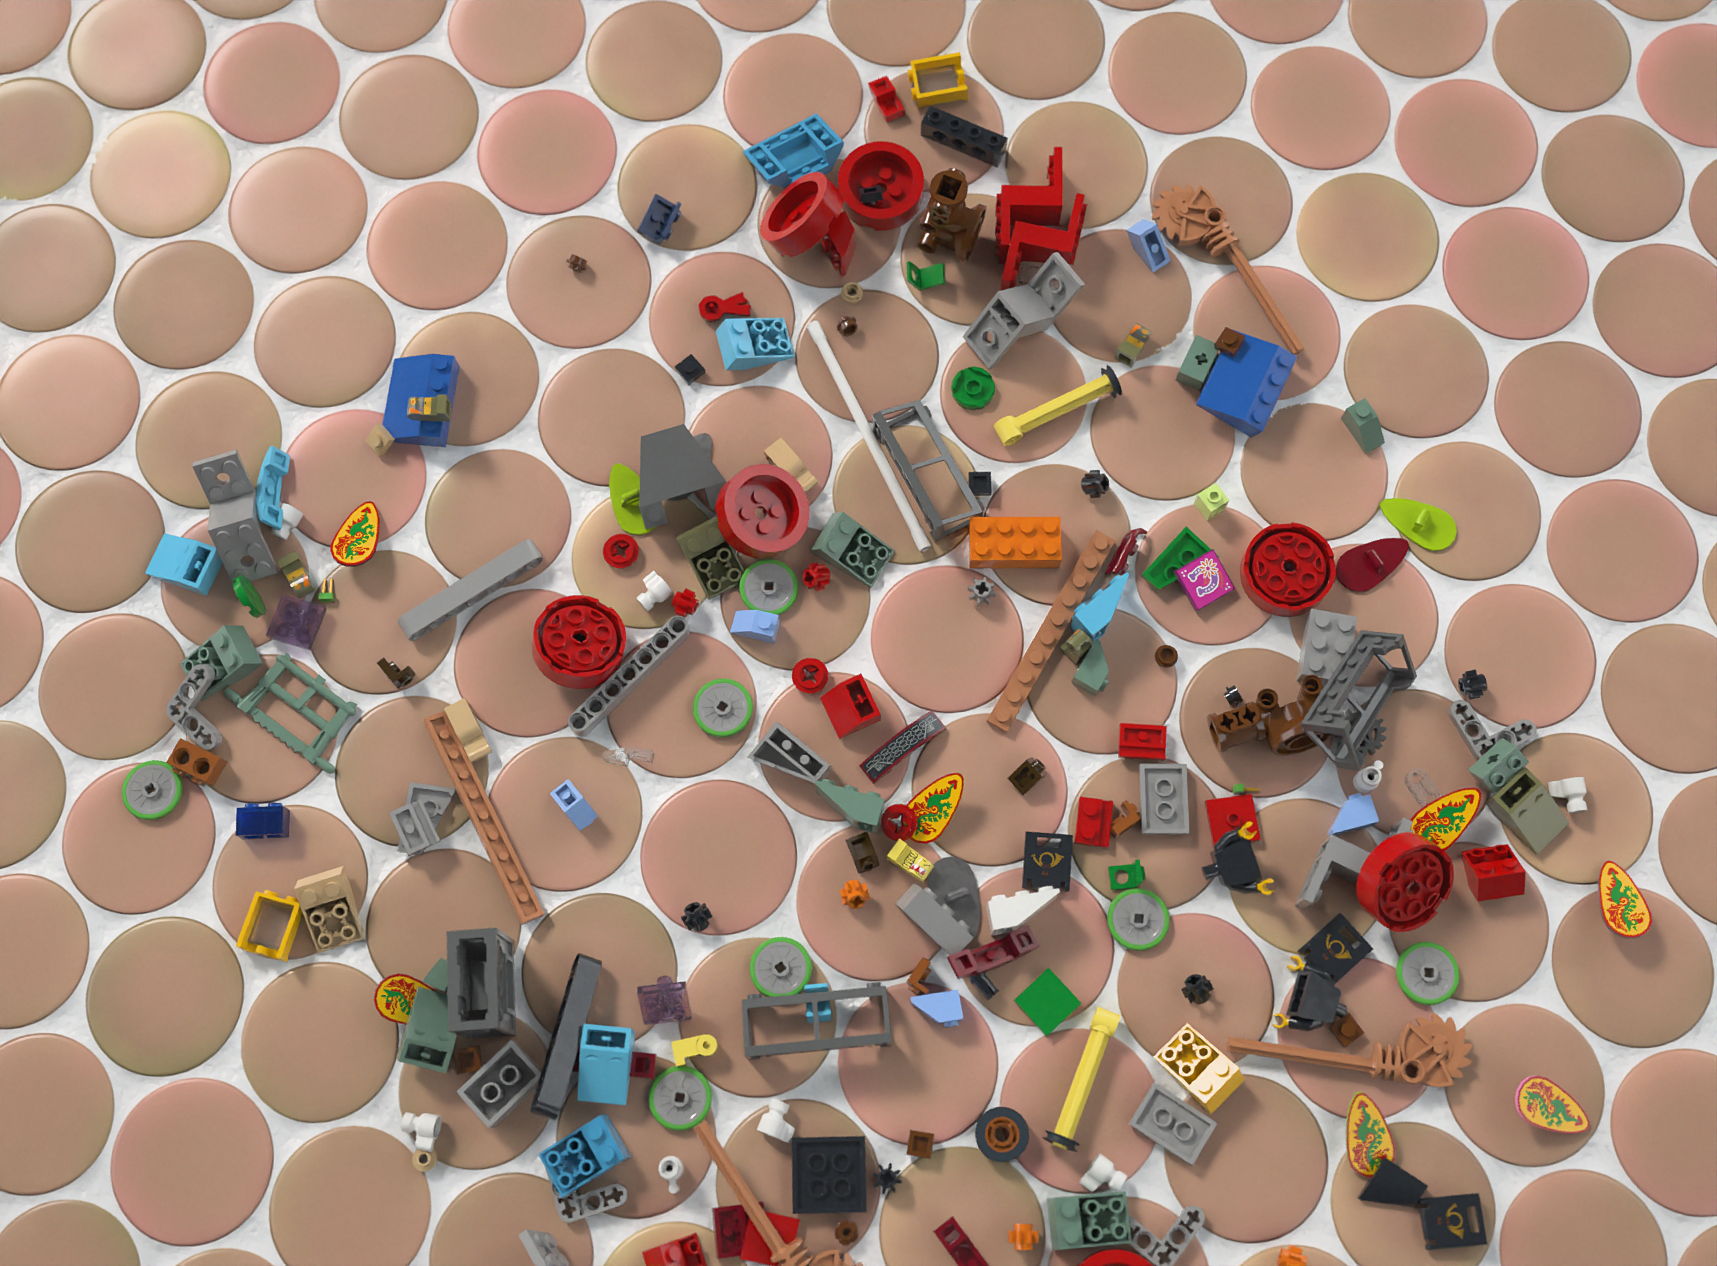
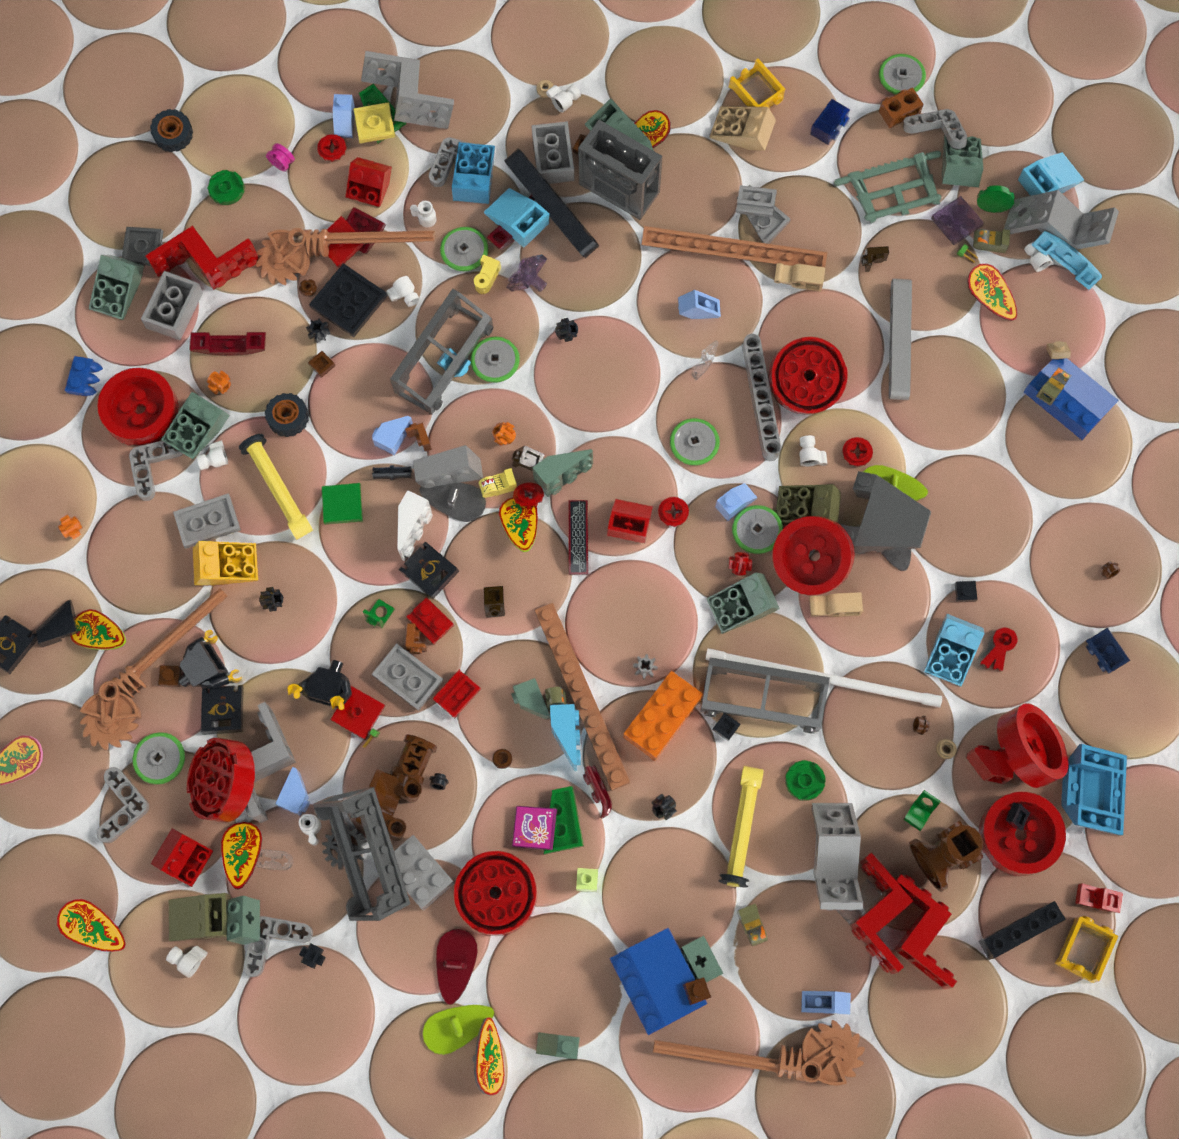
camera: 125 degrees right, 0 degrees up
red gear [671,588,699,618] -> none
light grey wedge [747,721,834,784] -> none
dark red slope [947,925,1040,979] -> none
light grey wheel [1107,888,1169,951] -> none
none -> light grey beam [97,767,149,843]
none -> shield [473,1017,505,1096]

